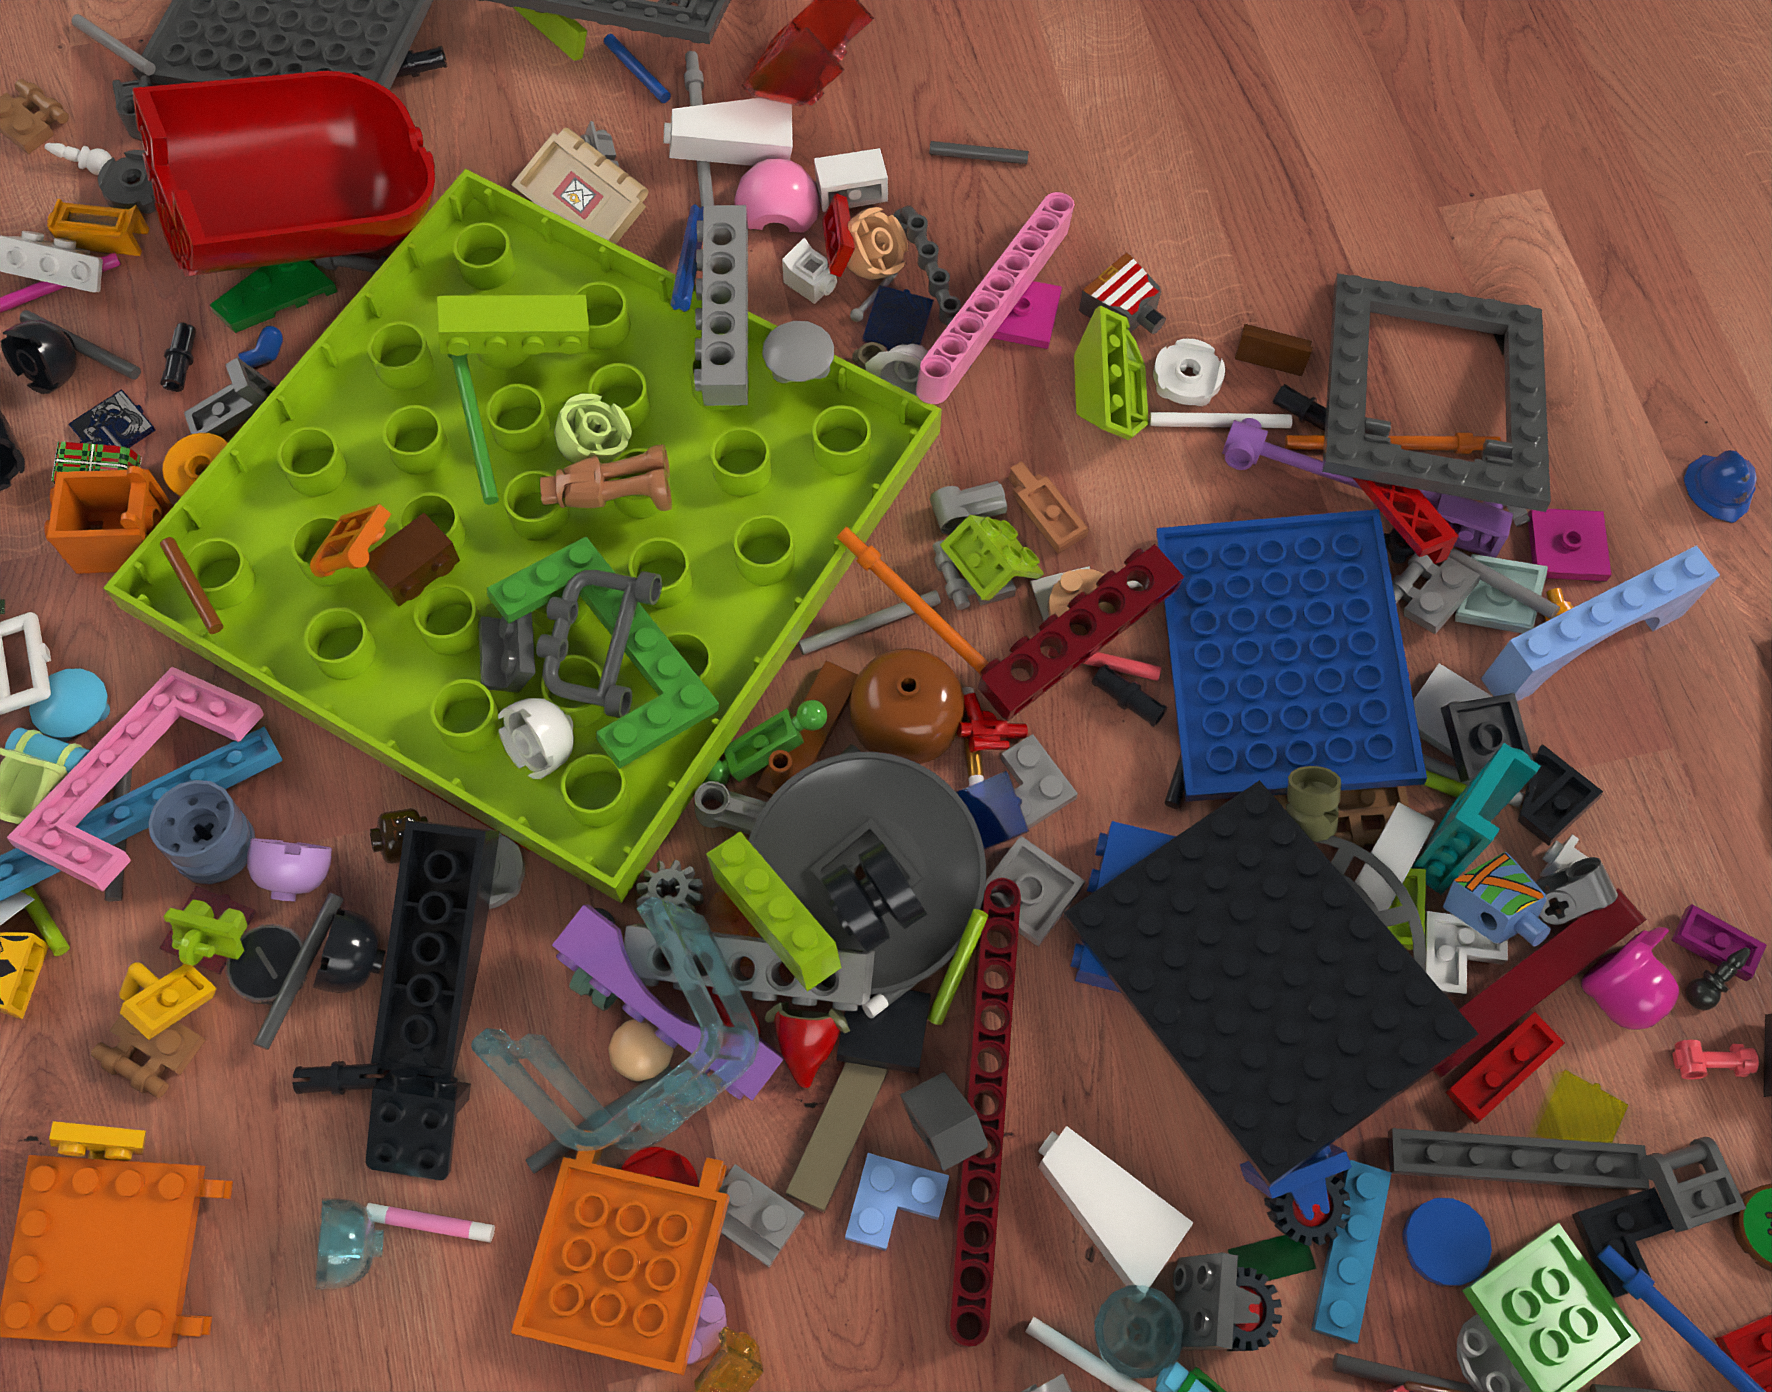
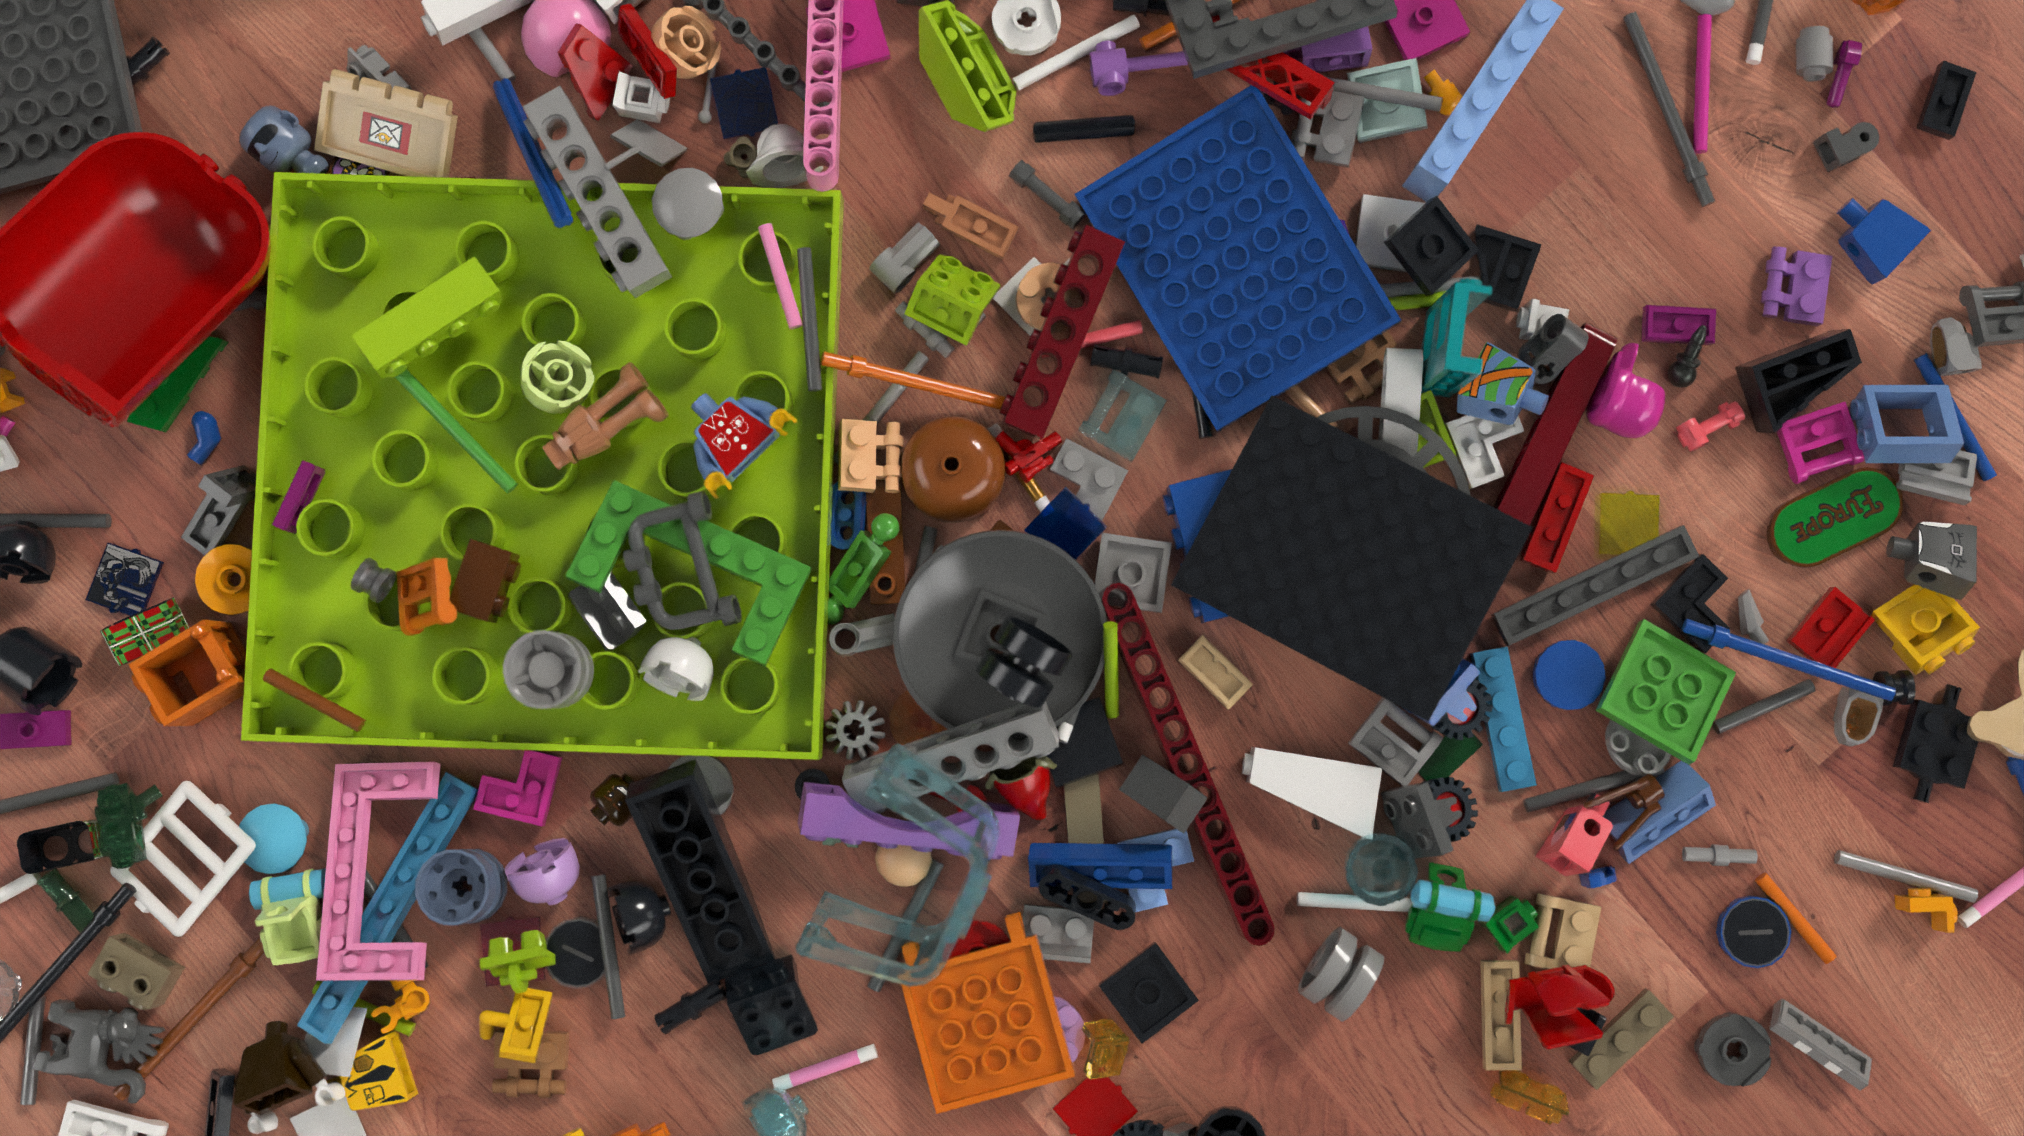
camera: 25 degrees left, 20 degrees up
black axle [160,322,196,392] -> none
lime brick [706,832,842,992] -> none
olive wheel [1286,766,1341,841] -> none
dark grey plate [1640,1137,1746,1233] -> none
none -> sand blue piece [239,105,329,174]
none -> magenta tile [272,460,325,534]
none -> flat silver wheel [350,558,397,603]
none -> light orange bar [371,980,430,1034]
none -> dark pink plate [473,750,562,826]
none -> light grey wheel [503,630,594,709]
none -> red wing [557,23,634,121]
none -> light grey piece [604,119,688,170]
none -> torso [691,393,797,499]
none -> bright pink bar [758,223,803,329]
none -> dark grey bar [797,247,822,391]
none -> blue plate [831,482,866,550]
none -> light nougat plate [838,419,903,493]
none -> dark grey bar [1009,160,1086,229]
none -> blue slope [1028,843,1172,889]
none -> black axle [1033,115,1135,143]
none -> black beam [1039,864,1136,930]
none -> clear light blue plate [1078,370,1167,462]
none -> black plate [1098,942,1199,1043]
none -> tan plate [1177,635,1253,710]
none -> light grey plate [1348,697,1443,786]
none -> light grey bar [1738,589,1769,644]

